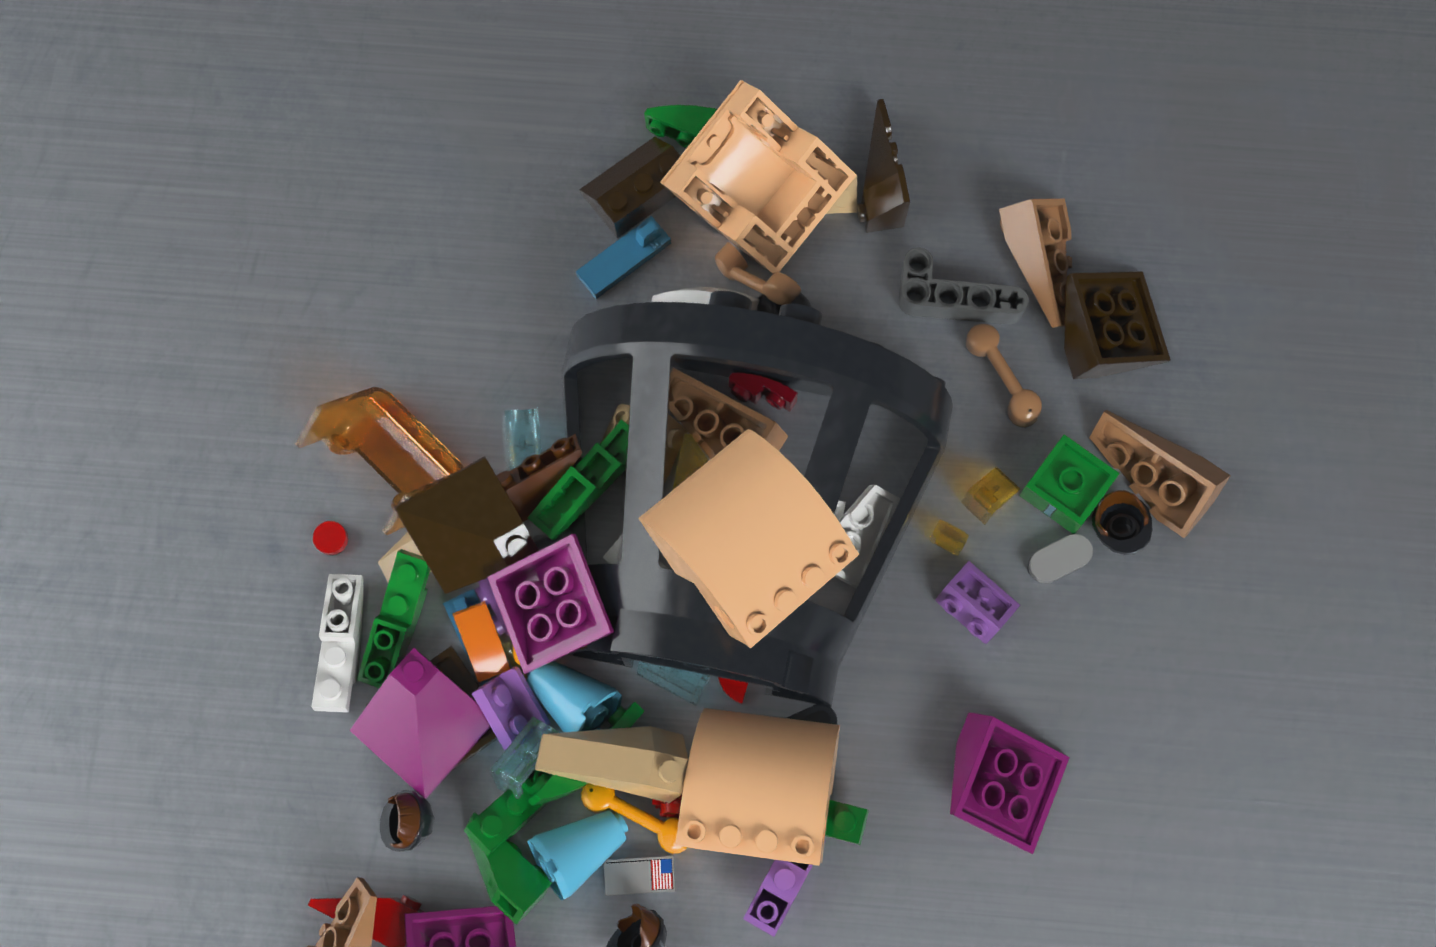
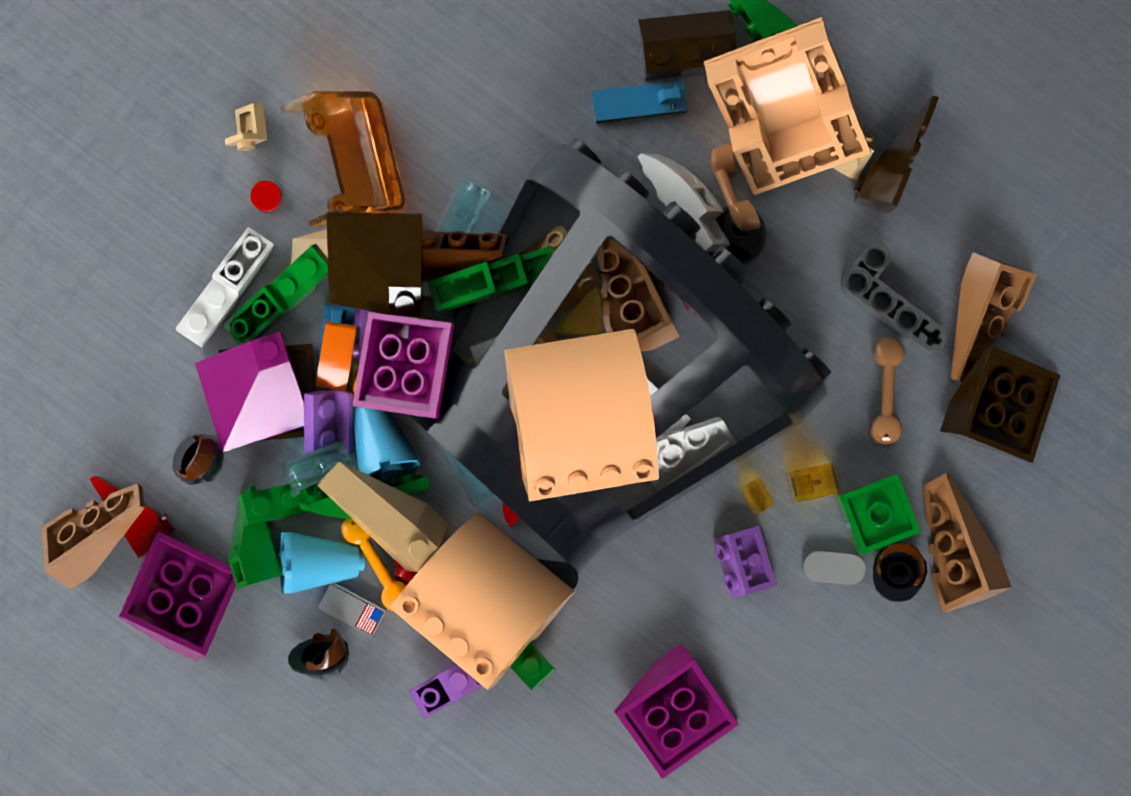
camera: 30 degrees right, 10 degrees up
none -> tan bracket [225,103,267,151]

